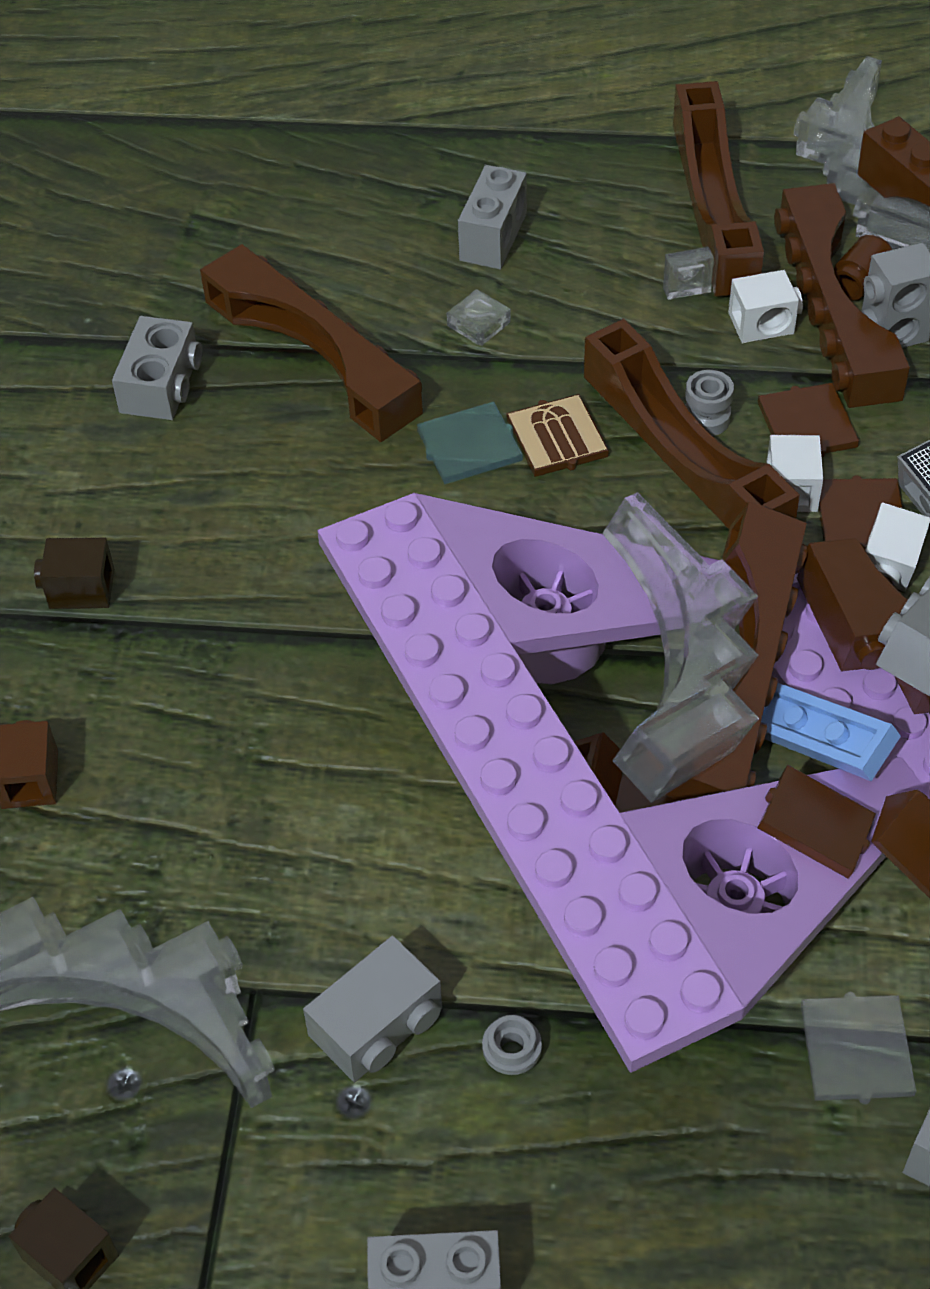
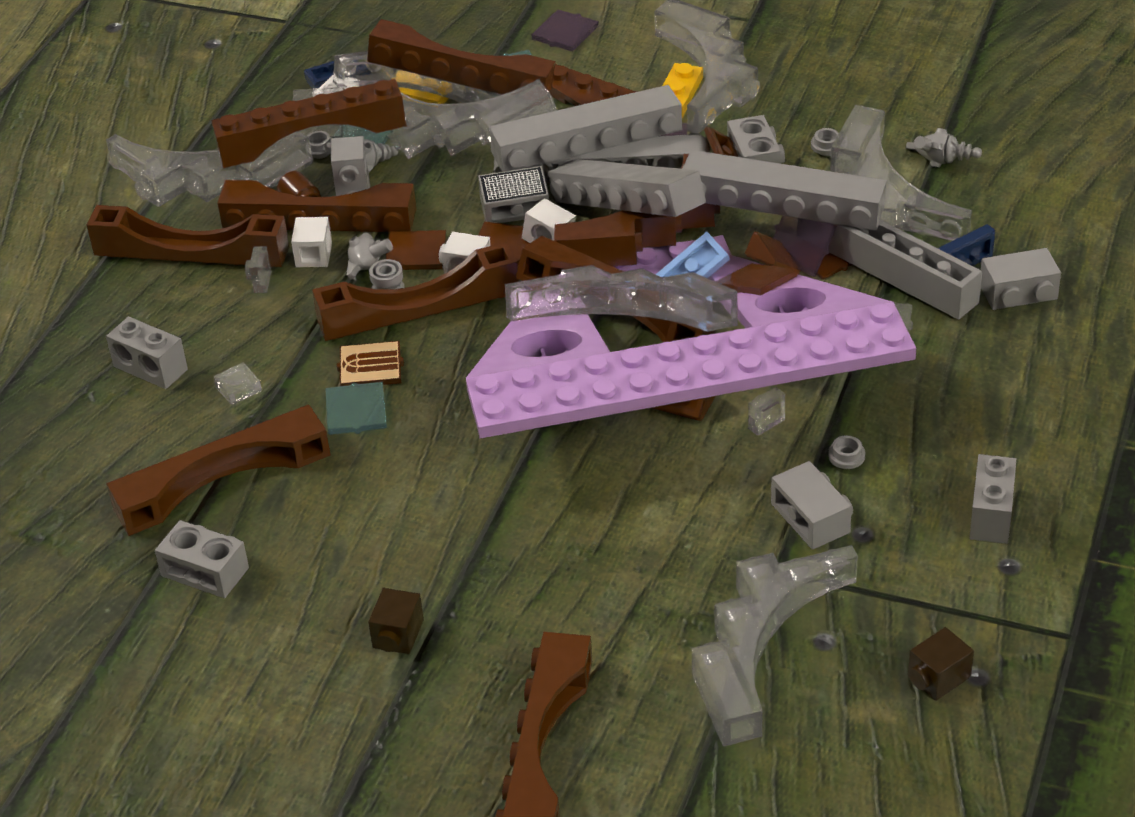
camera: 75 degrees left, 10 degrees down
none -> light grey piece [347,233,393,280]

